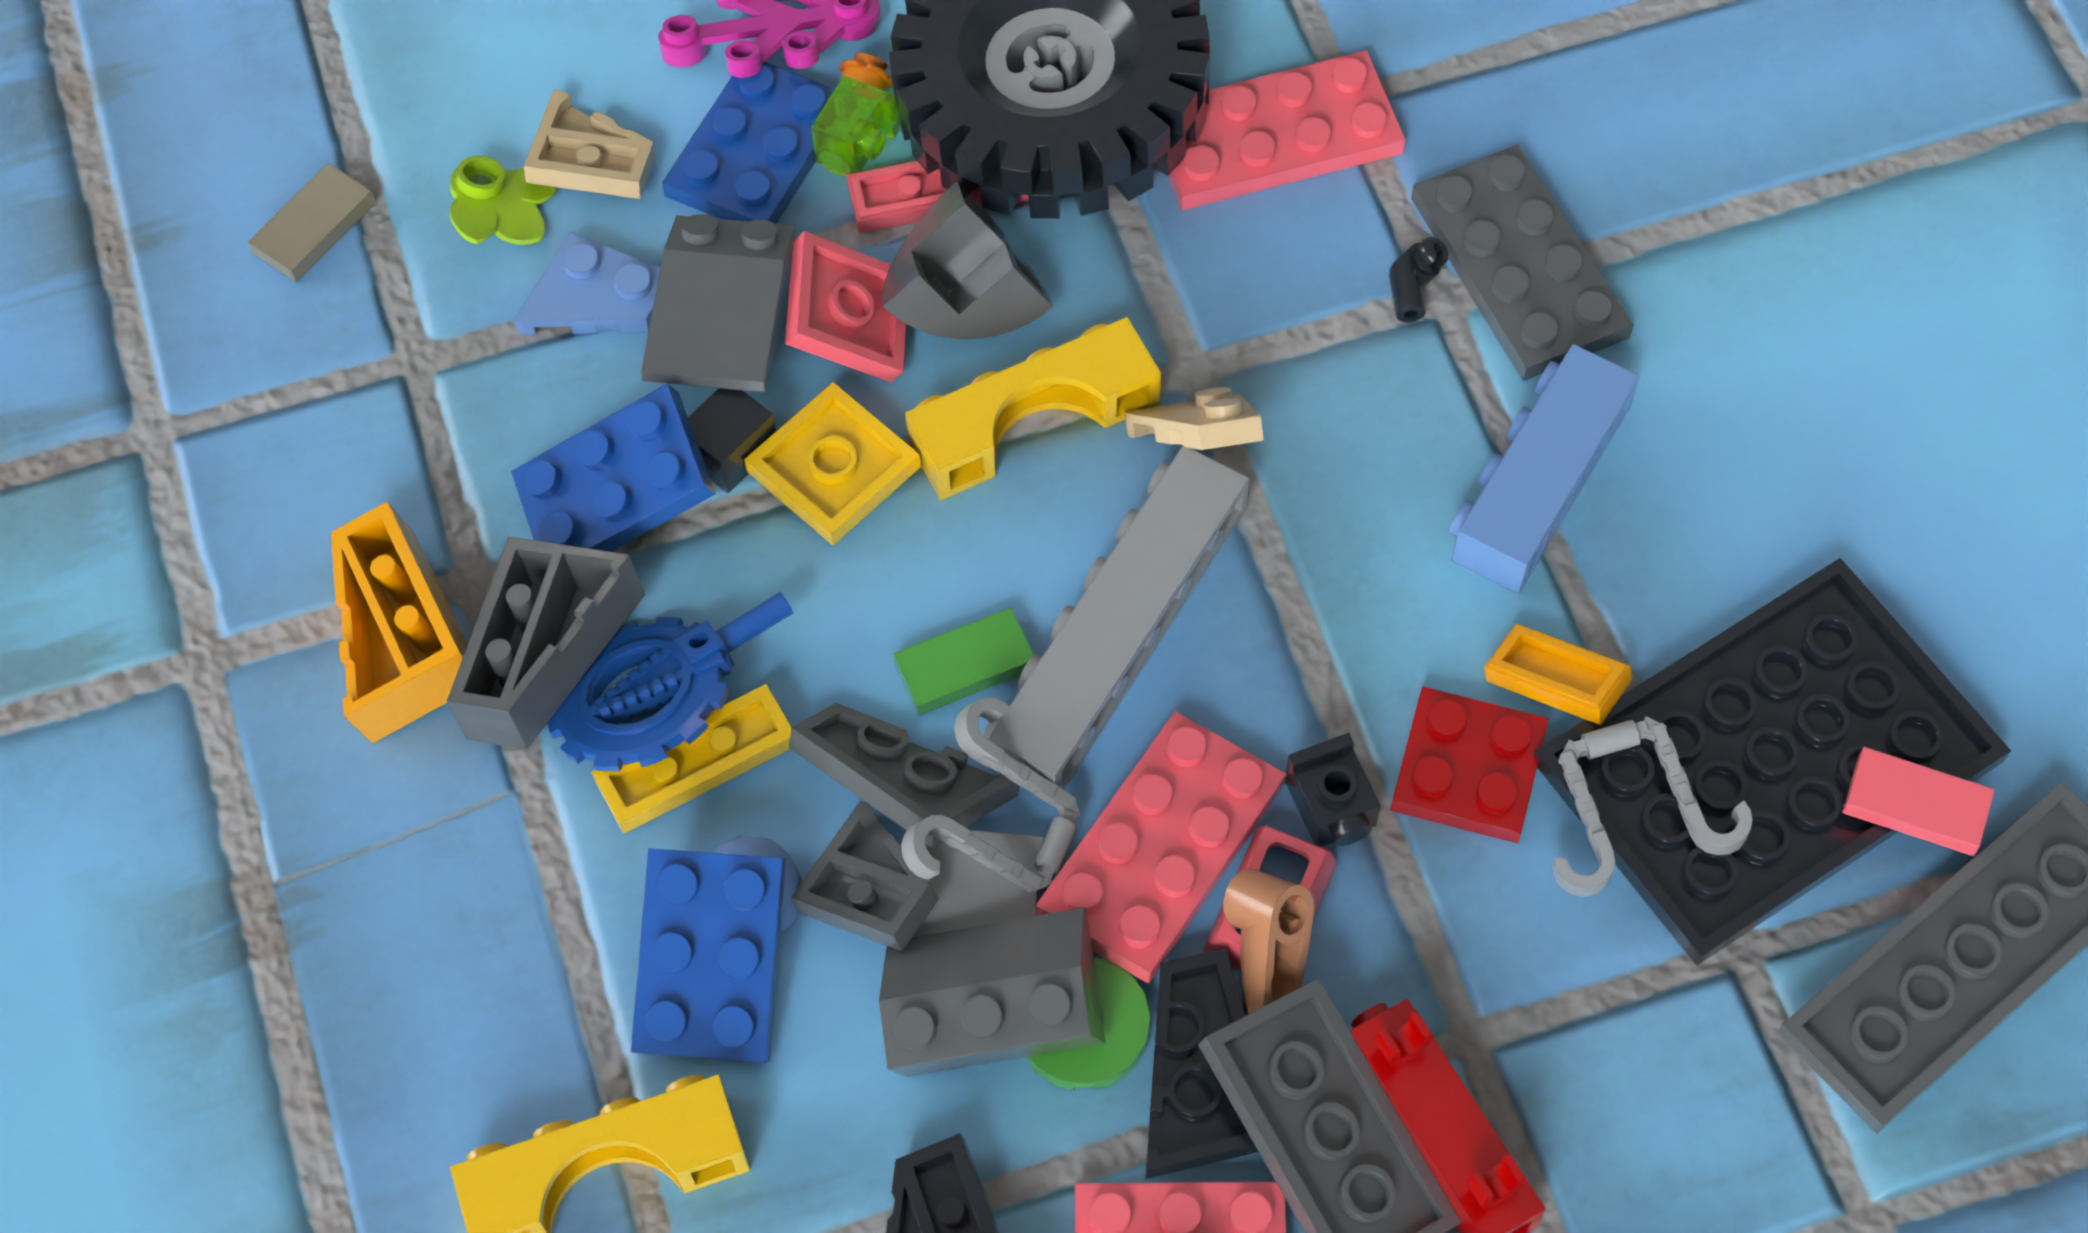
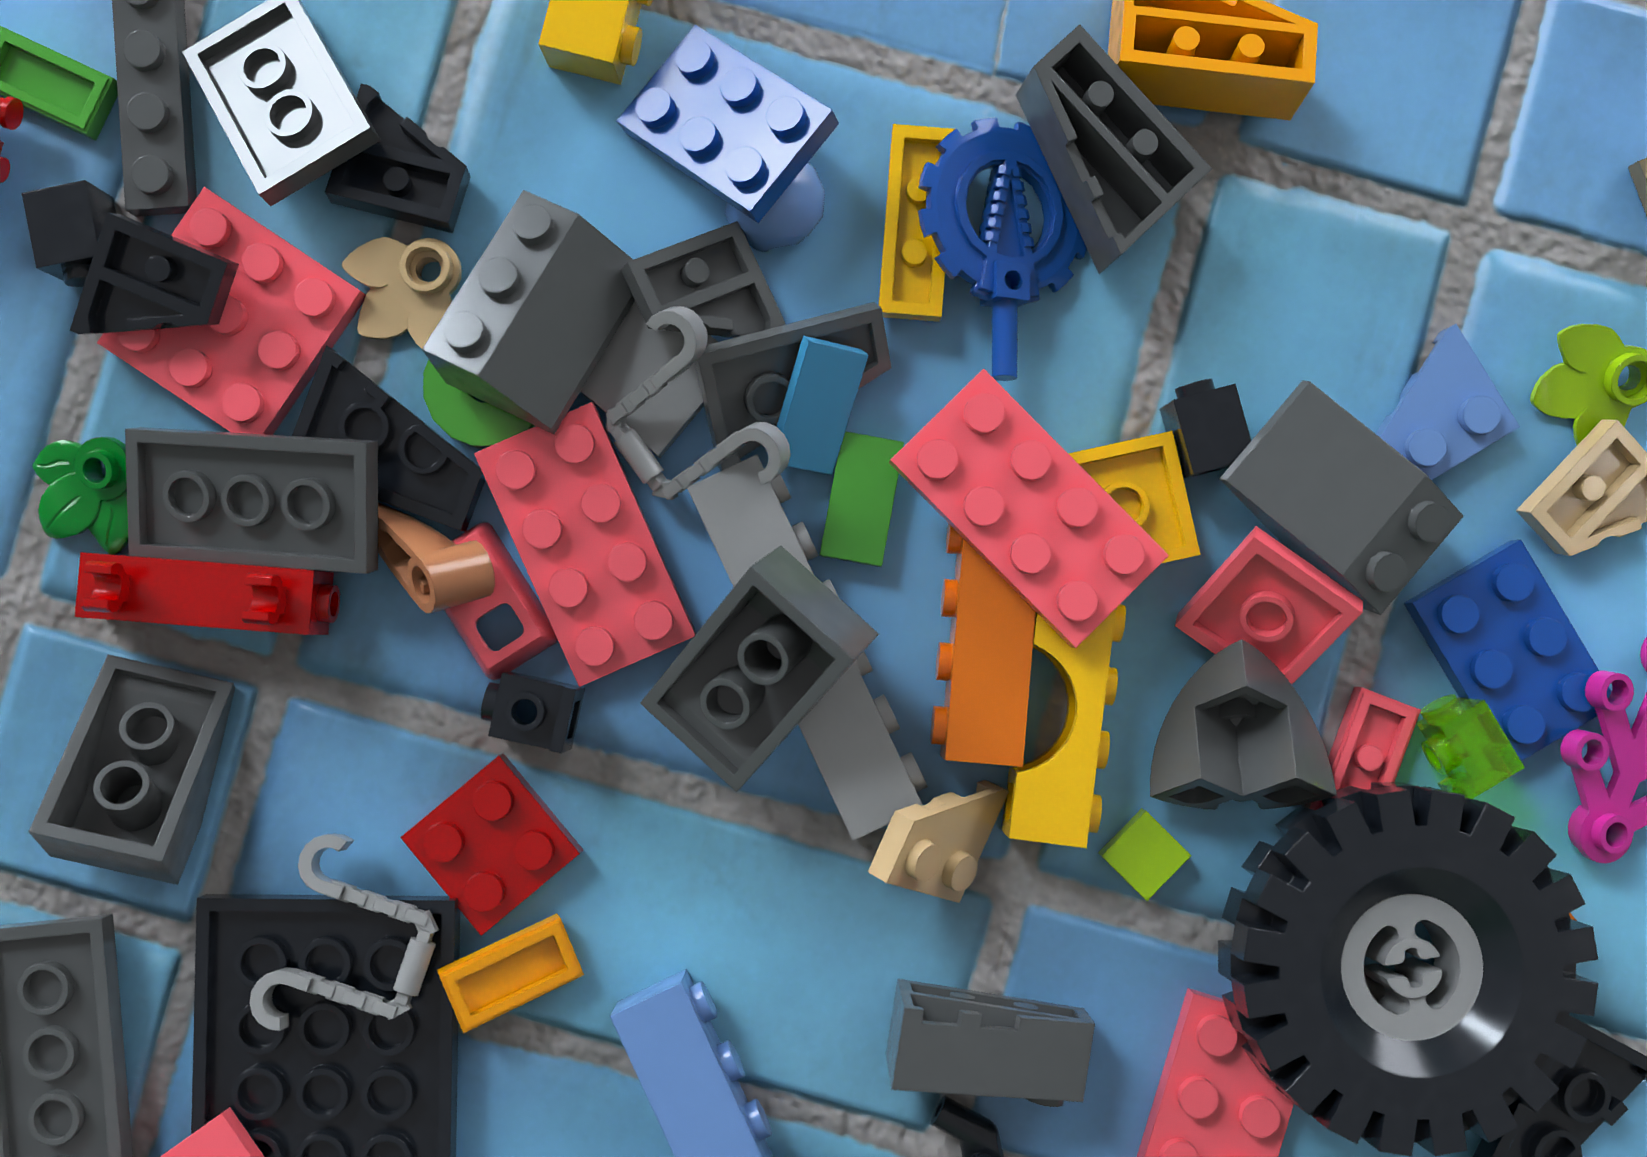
camera: 115 degrees right, 25 degrees up
blue plate [511,383,716,552] -> none
orange plate [838,53,893,102] -> none
none -> dark grey slope [28,654,235,885]
none -> tan plate [341,237,462,349]
none -> dark grey slope [640,545,879,792]
none -> dark azure tile [777,335,869,475]
none -> dark grey wedge [886,978,1095,1107]
none -> coral plate [889,368,1169,648]
none -> orange brick [930,523,1036,767]
none -> lime tile [1098,808,1191,901]

